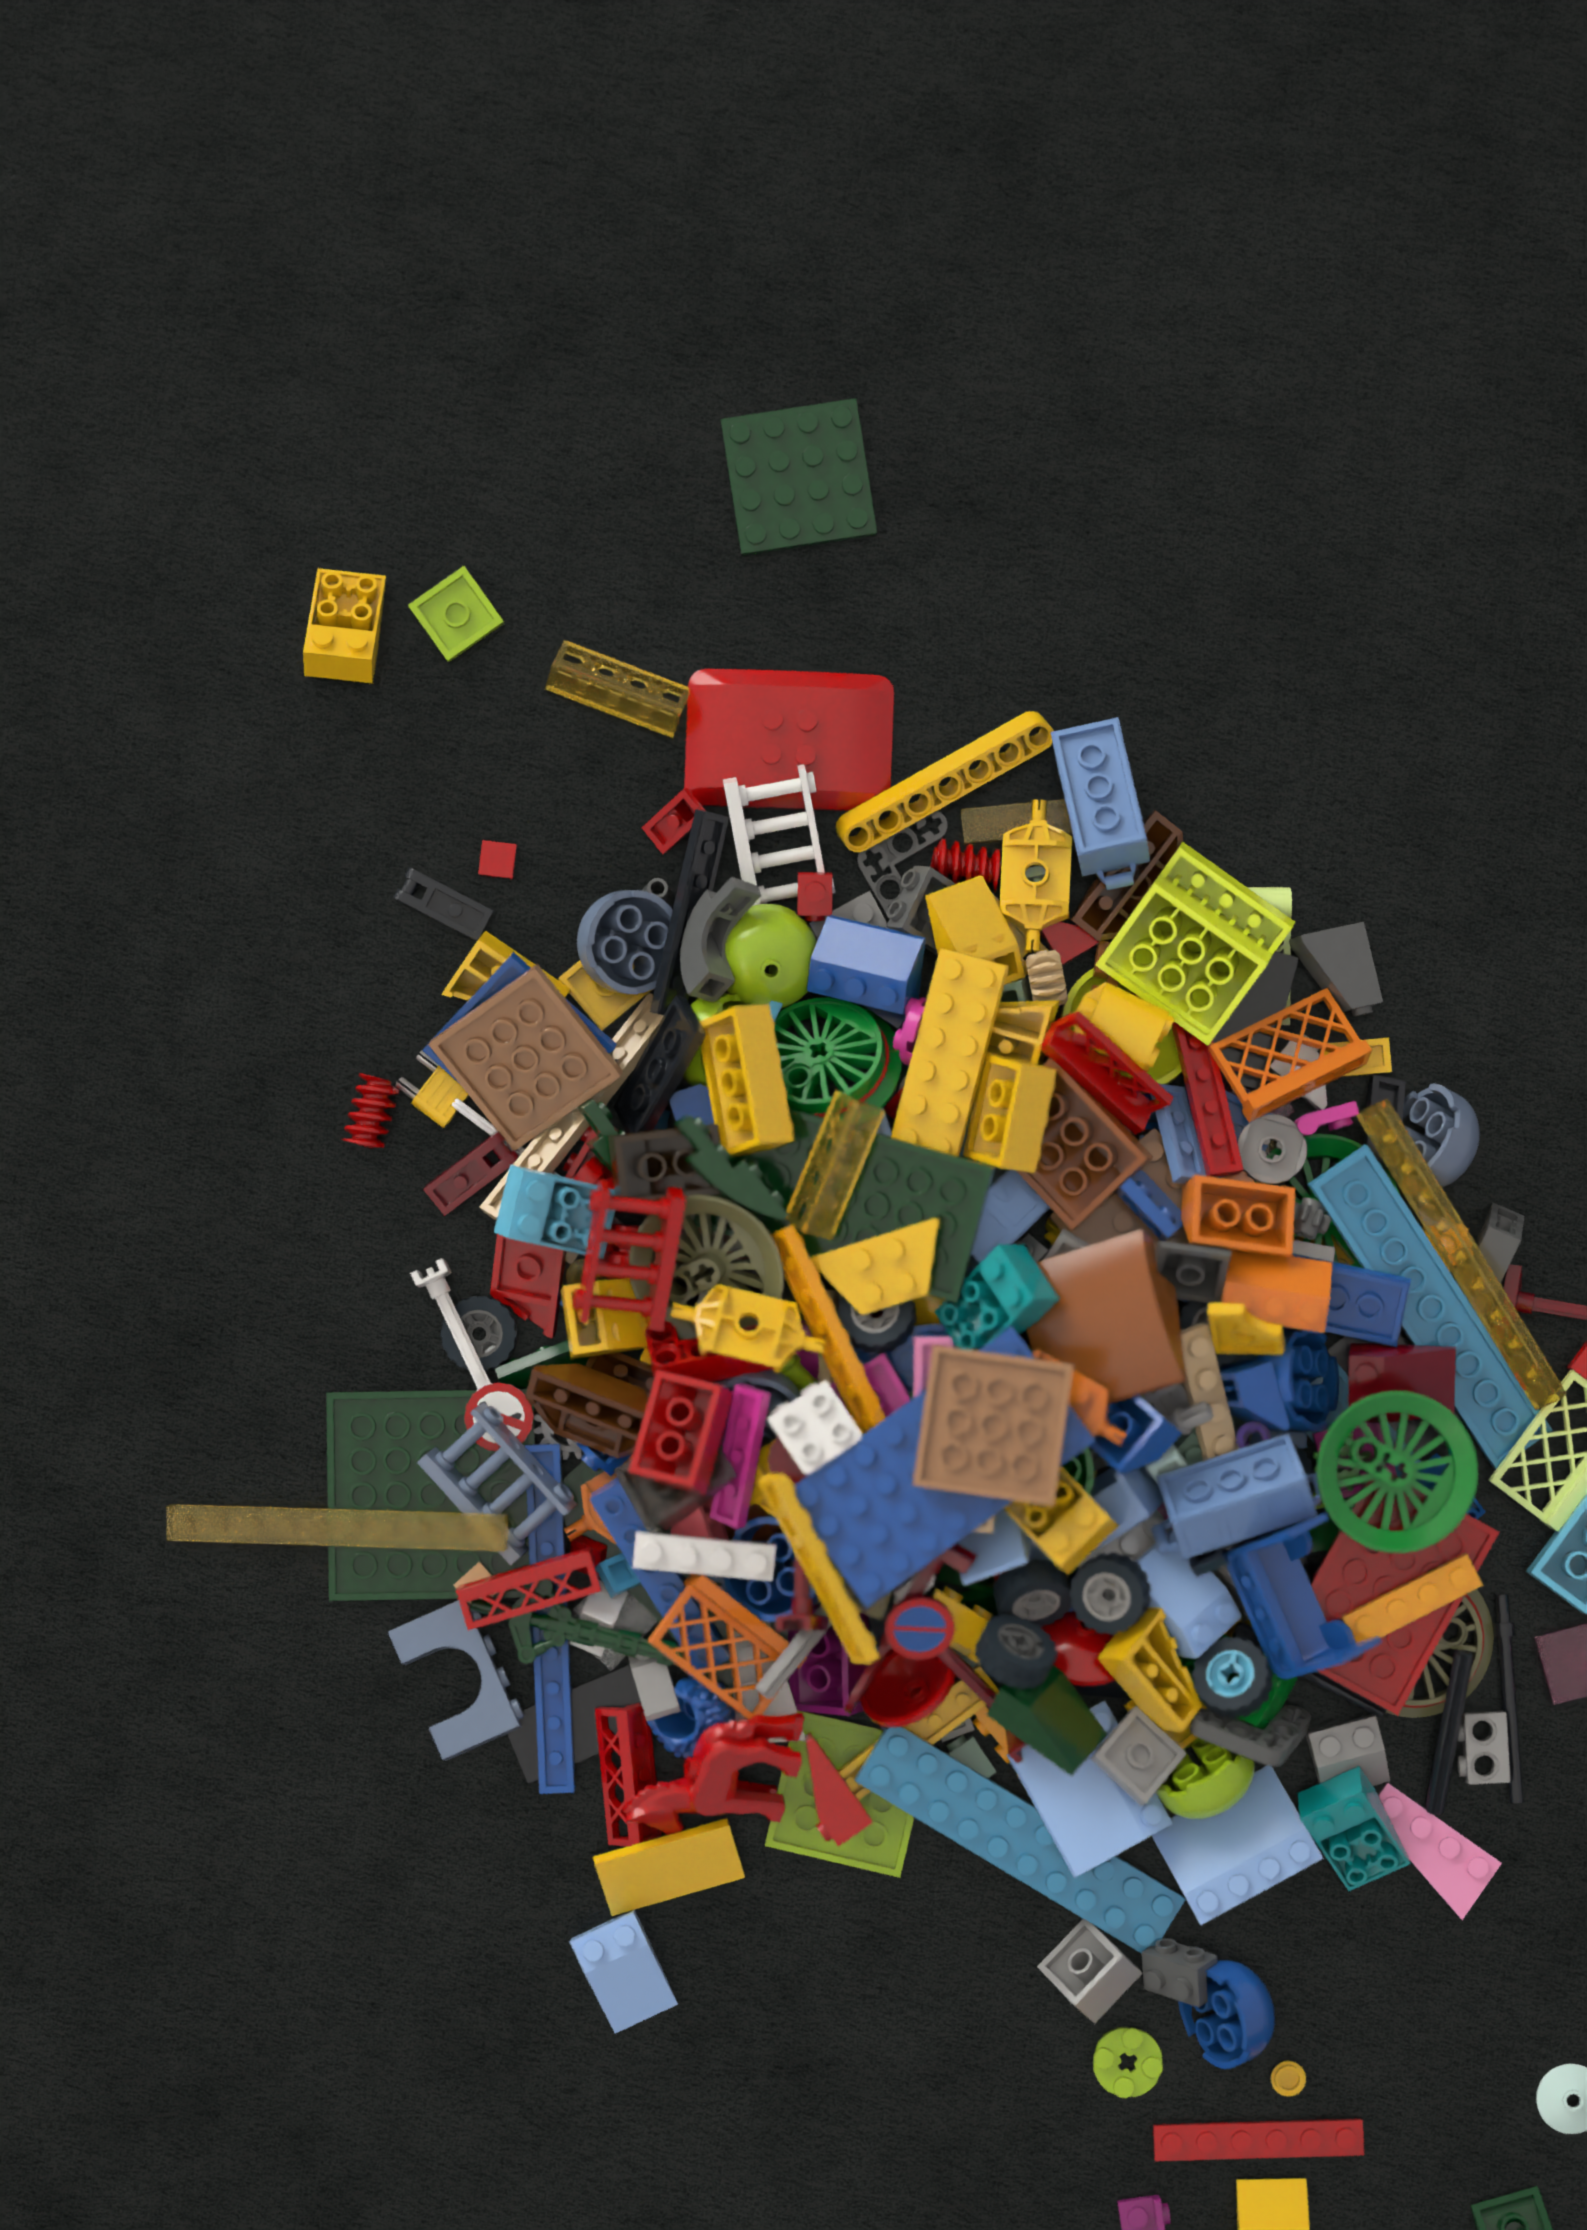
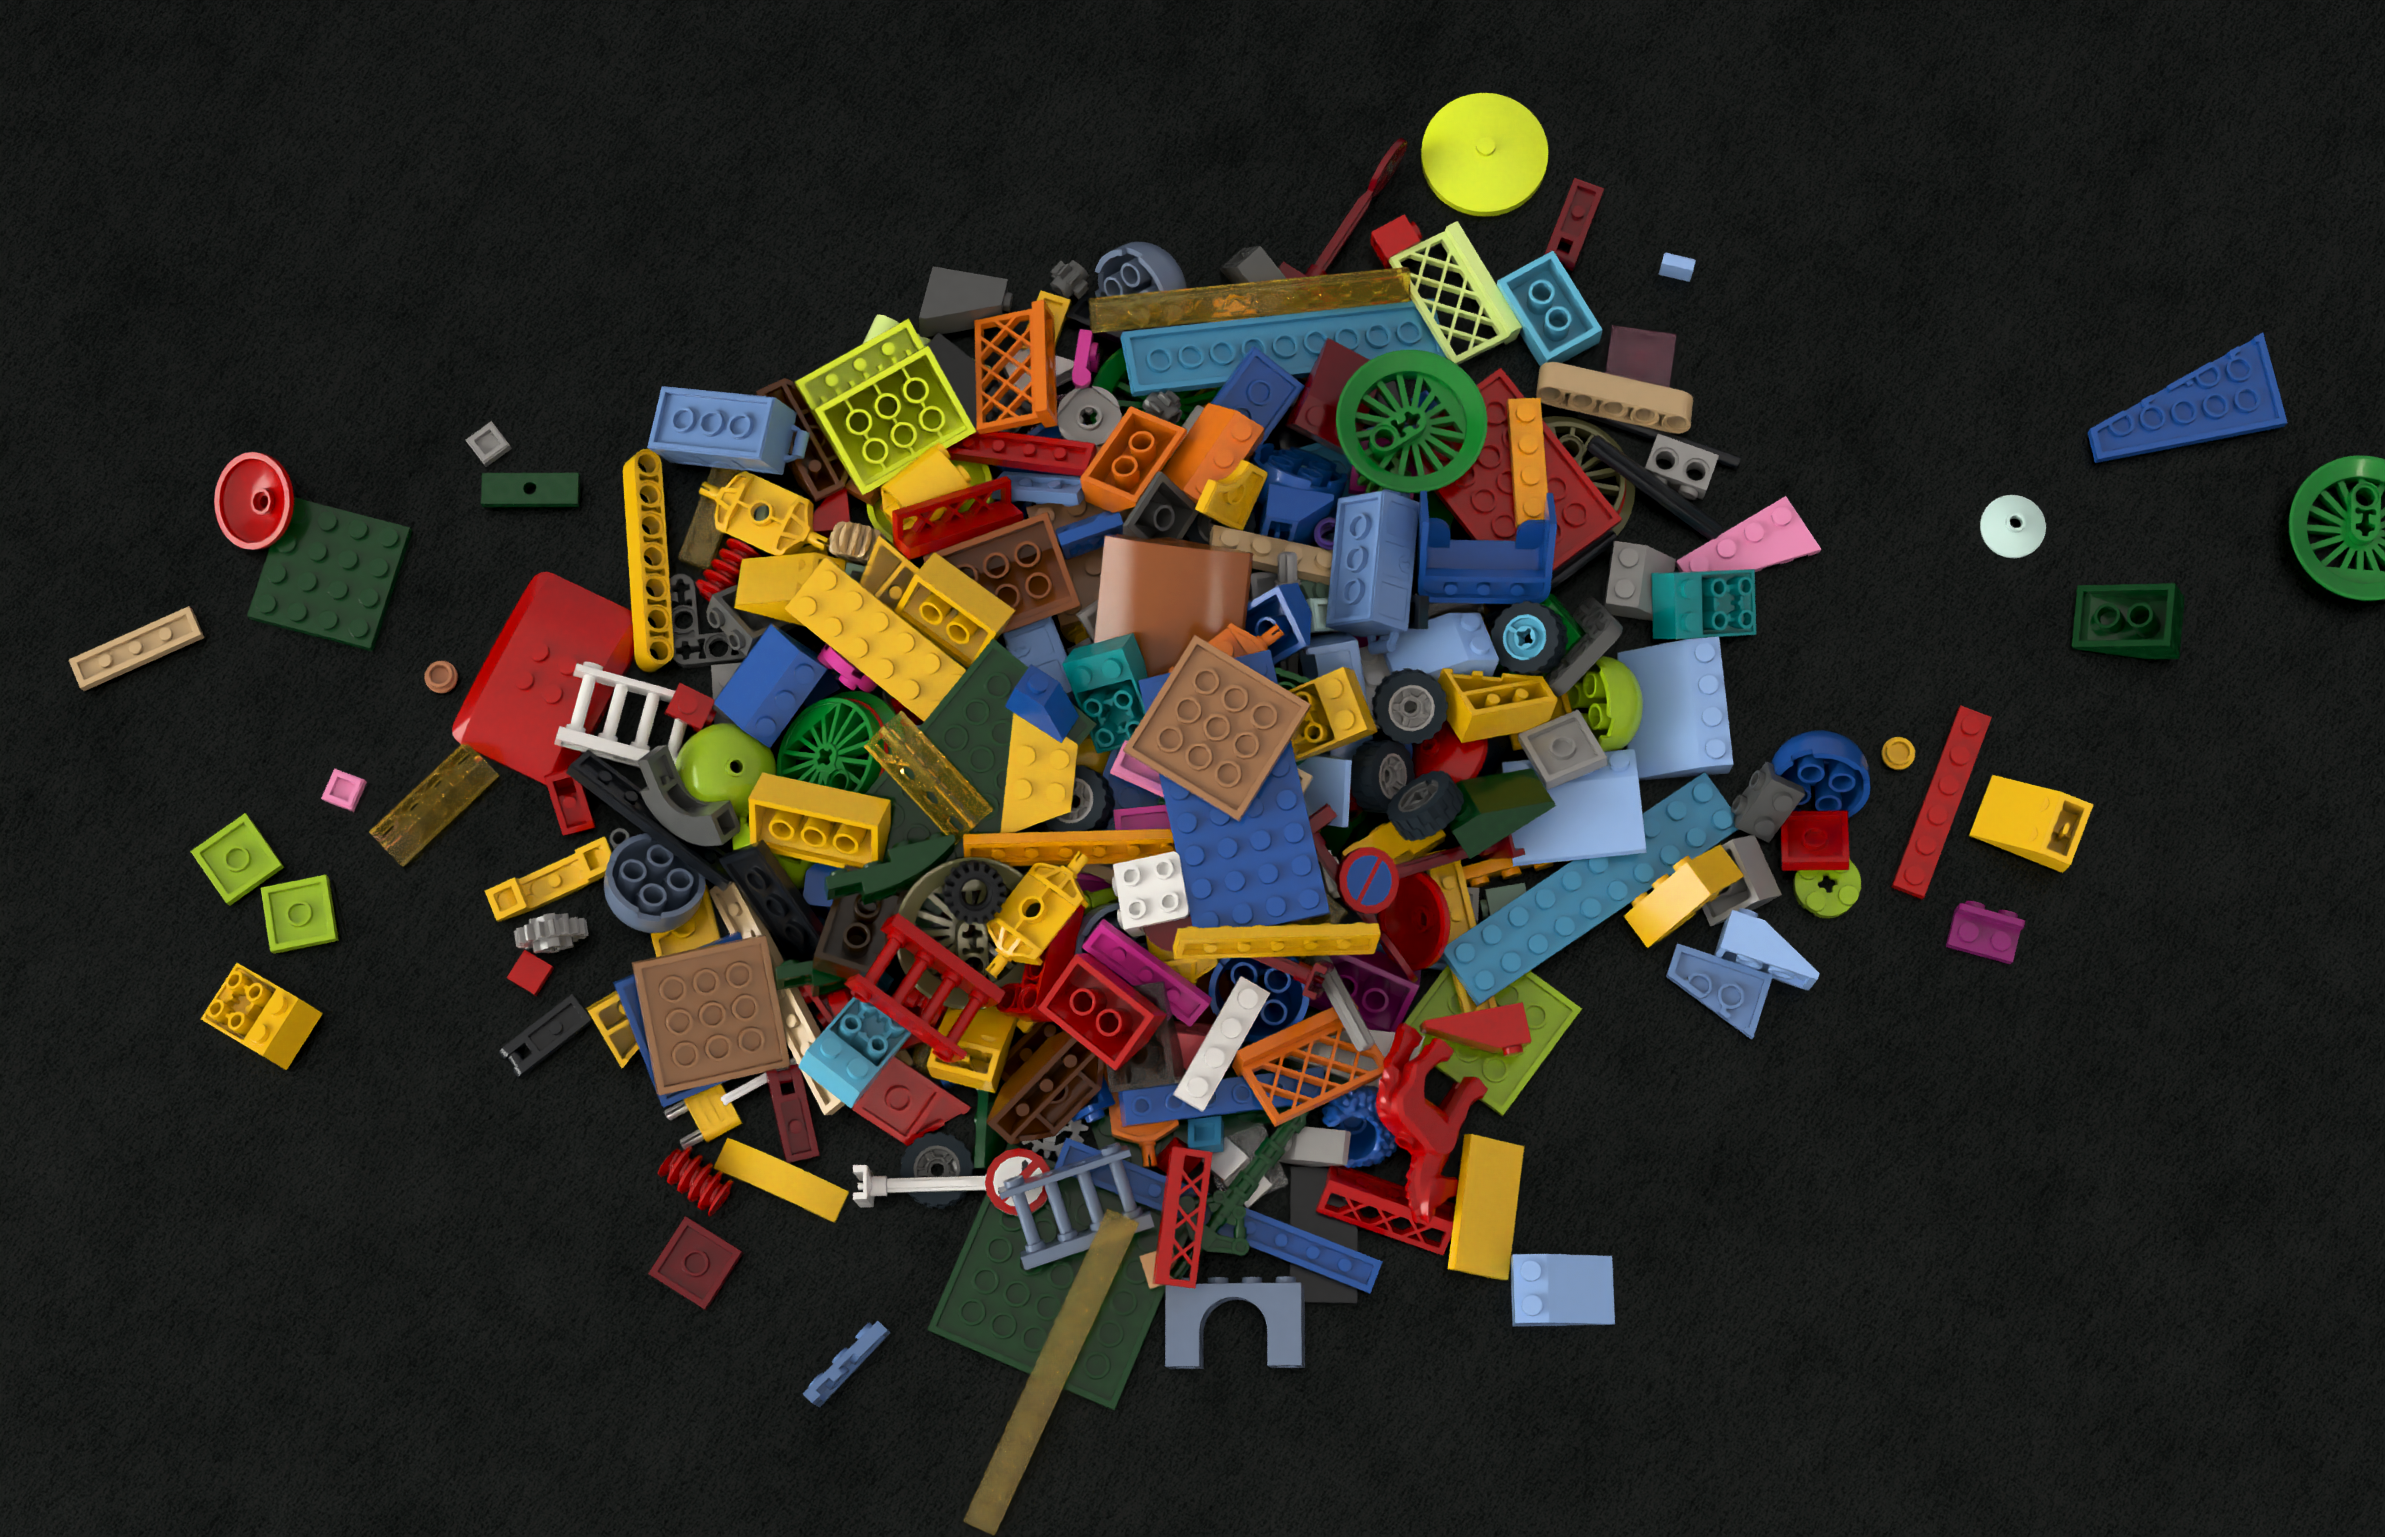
camera: 65 degrees left, 10 degrees down
none -> tan plate [69,606,204,691]
none -> lime plate [190,813,284,906]
none -> red dish [214,452,294,550]
none -> bright pink tile [321,769,367,812]
none -> nougat plate [425,661,458,693]
none -> light grey tile [466,421,512,467]
none -> dark green tile [481,473,581,507]
none -> yellow slope [485,836,612,922]
none -> light grey gear [514,913,588,953]
none -> dark red plate [648,1216,743,1311]
none -> yellow slope [713,1138,849,1223]
none -> medium blue wing [803,1321,890,1407]
none -> black tyre [942,860,1006,924]
none -> blue slope [1005,664,1079,743]
none -> dark grey gear [1050,260,1089,300]
none -> tan beam [1536,362,1693,434]
none -> yellow wedge [1624,844,1744,948]
none -> medium blue wing [1666,943,1773,1040]
none -> light blue slope [1714,908,1820,991]
none -> red plate [1781,811,1849,871]

